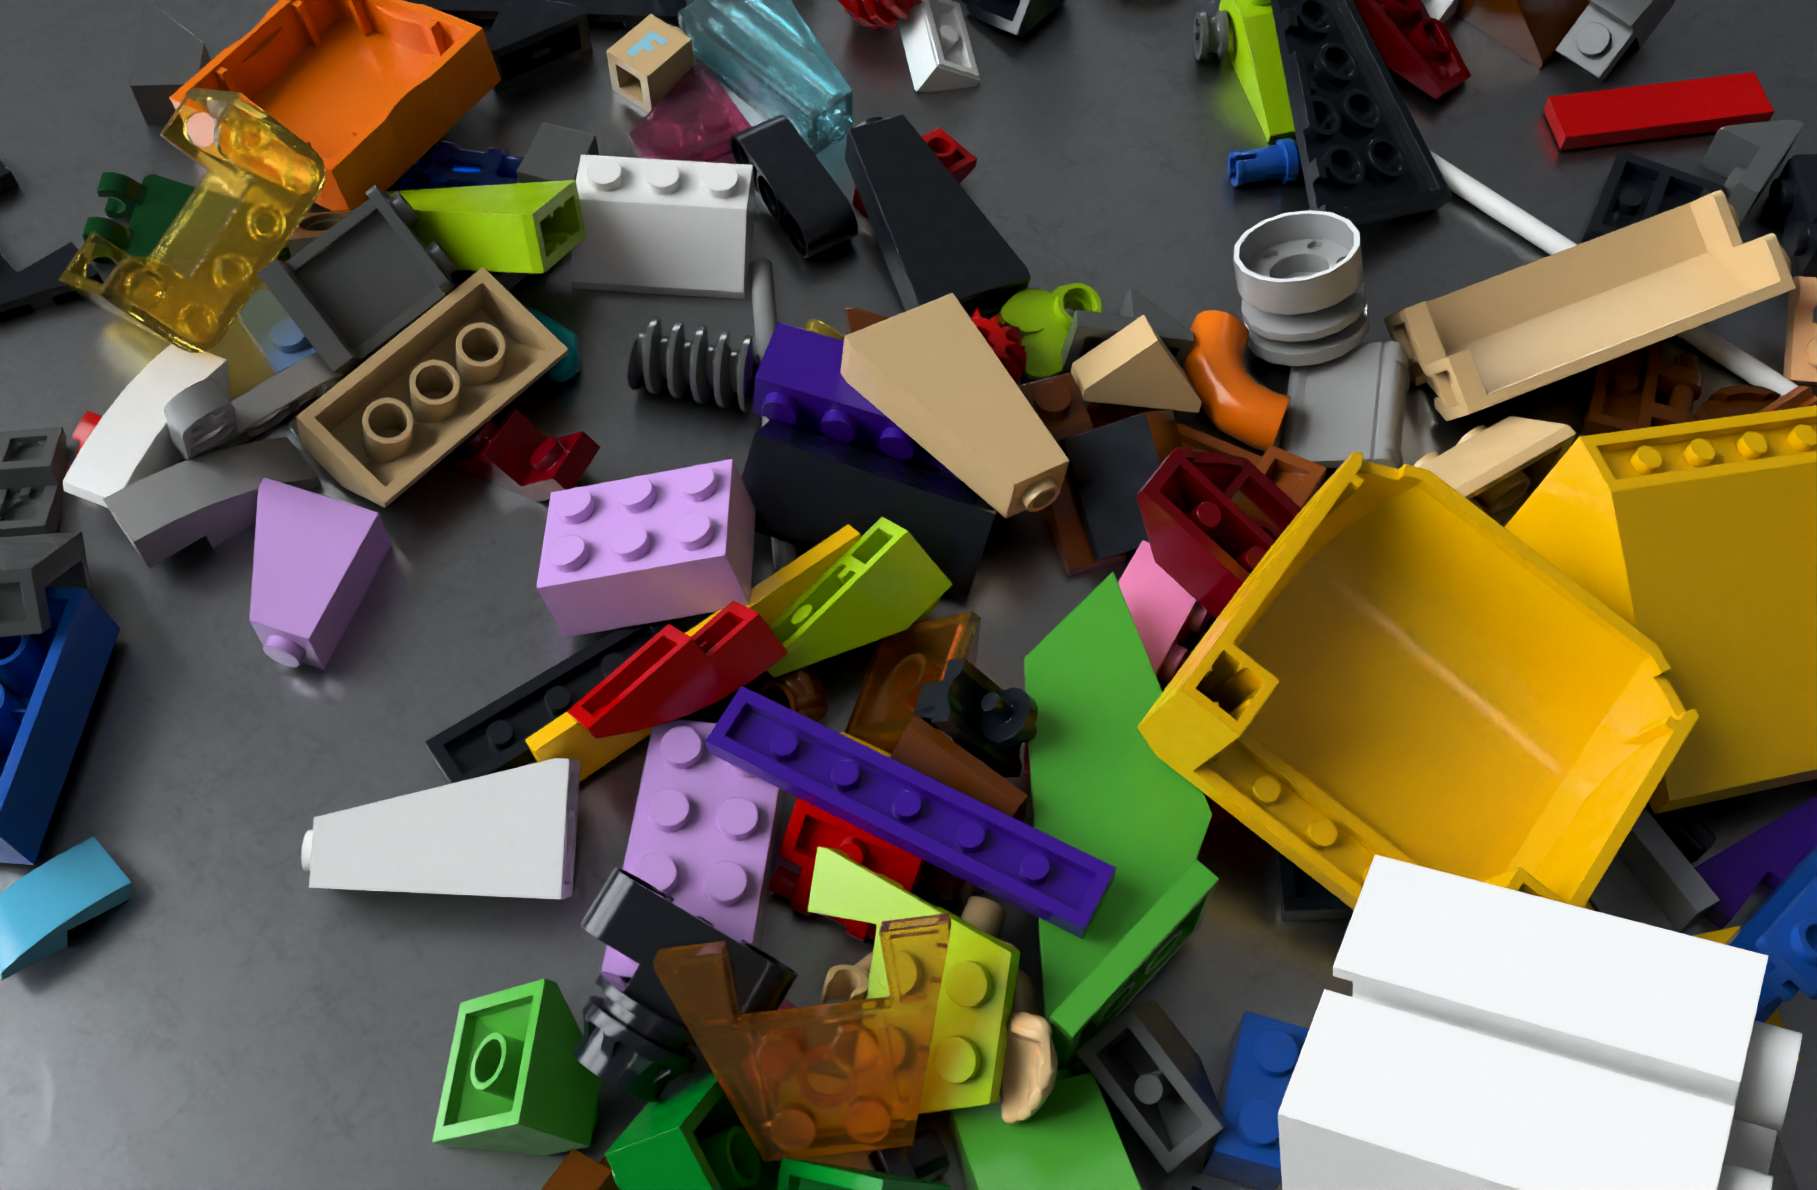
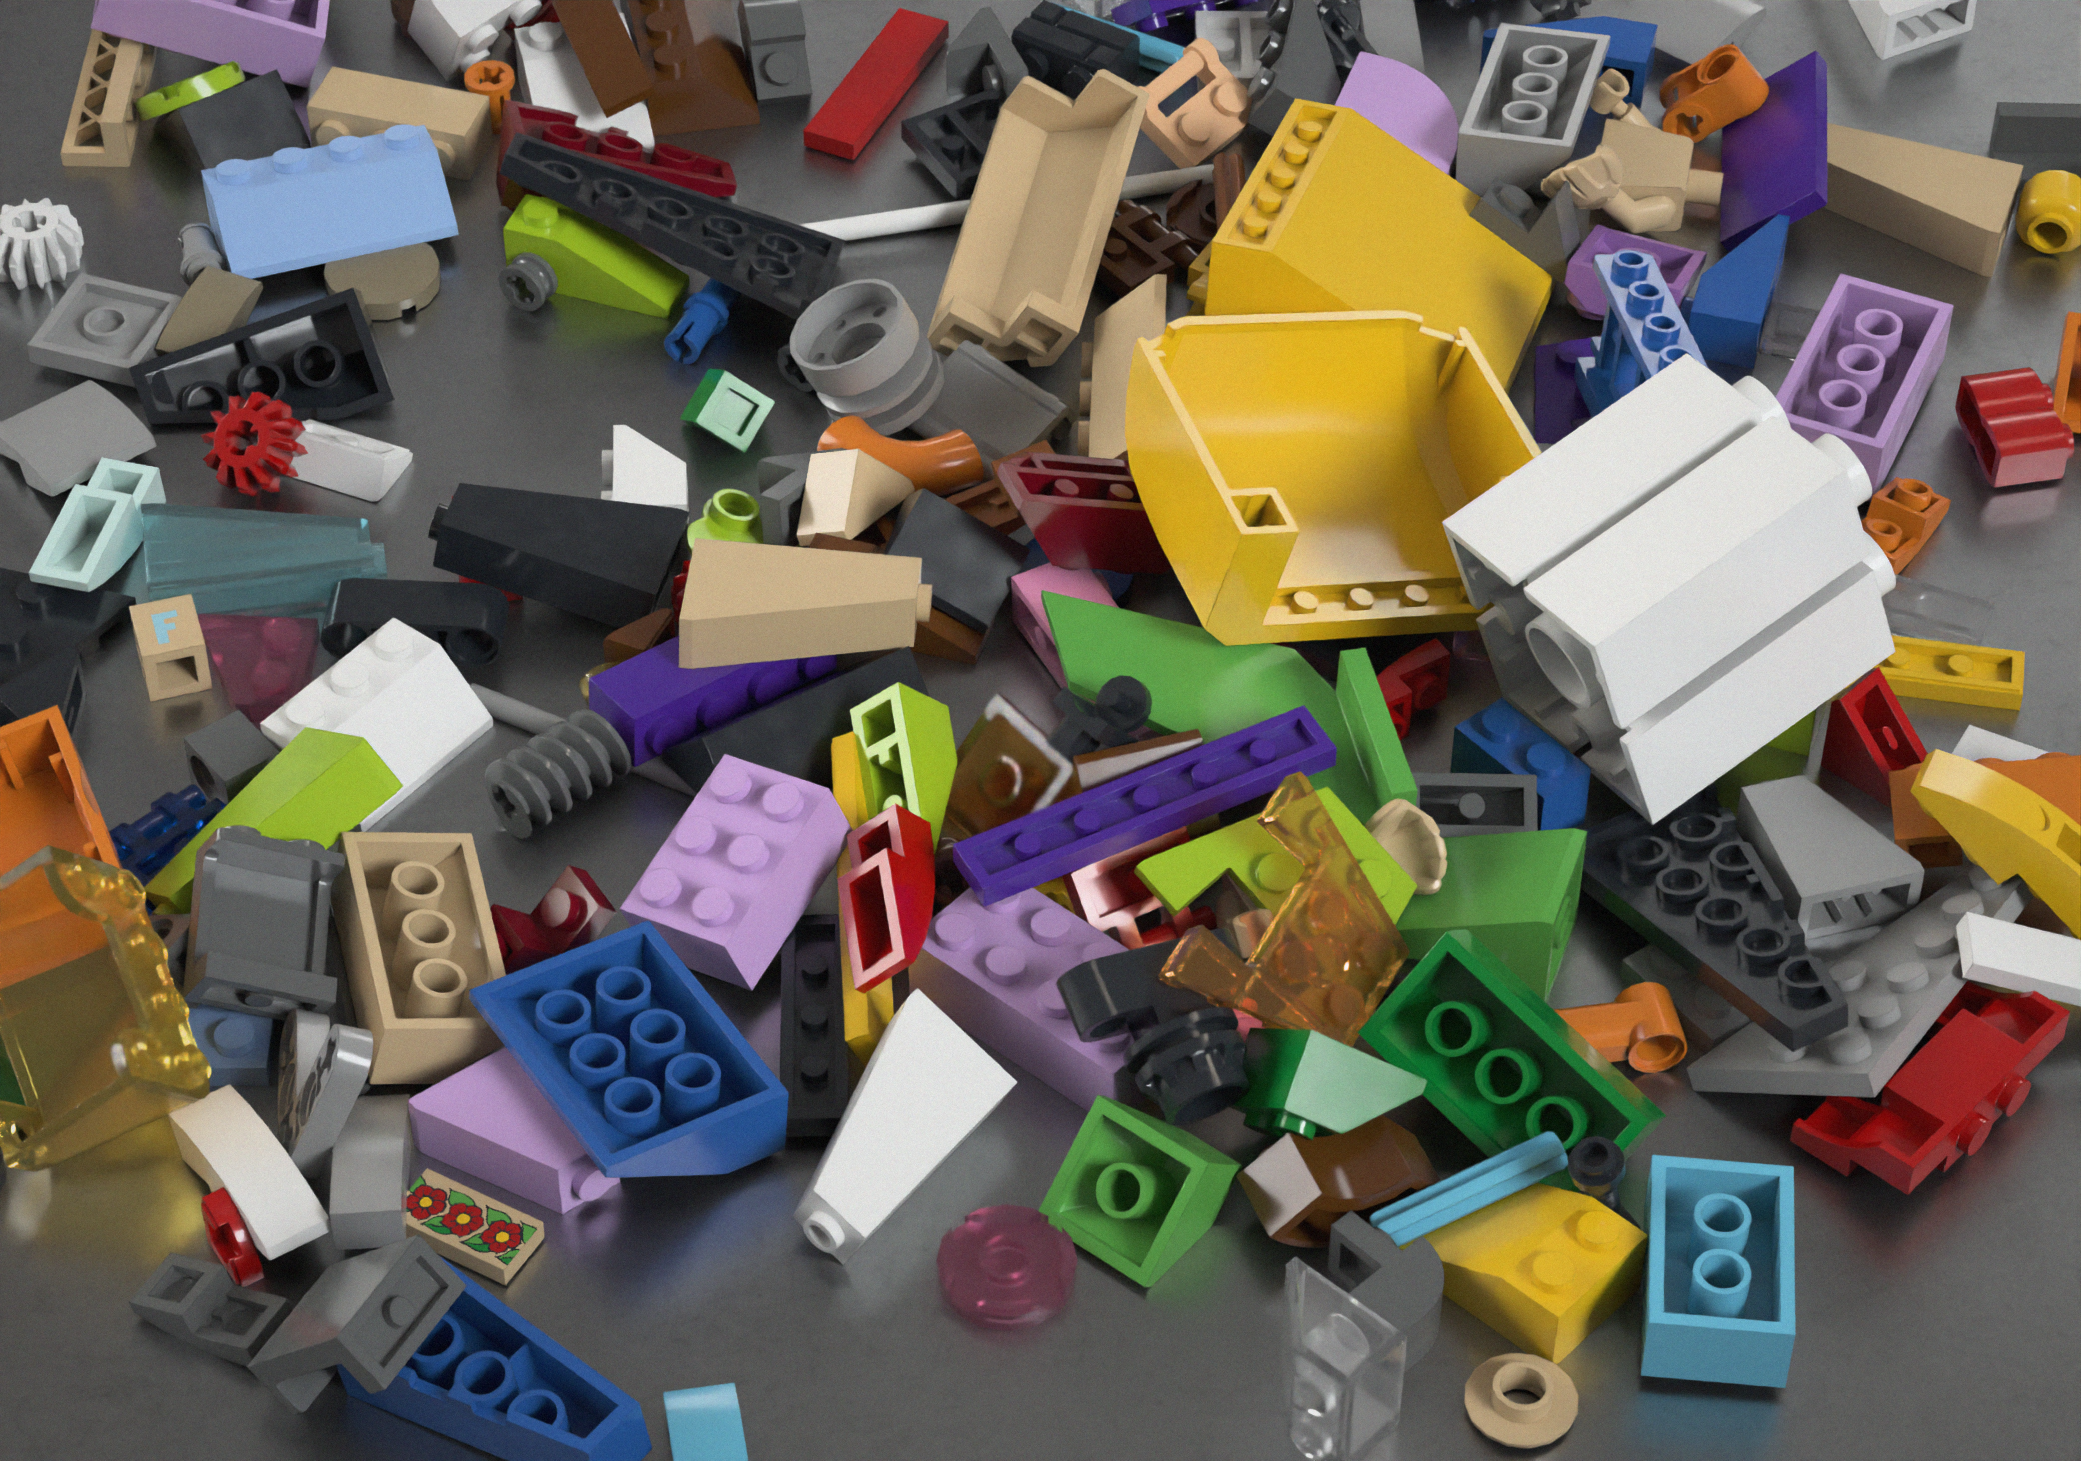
camera: 55 degrees left, 15 degrees down
none -> tile [406,1168,545,1285]
none -> blue slope [469,920,789,1178]
none -> white slope [601,425,689,549]
none -> panel [680,368,775,453]
none -> clear pink tile [936,1204,1078,1331]
none -> red slope [1376,639,1451,740]

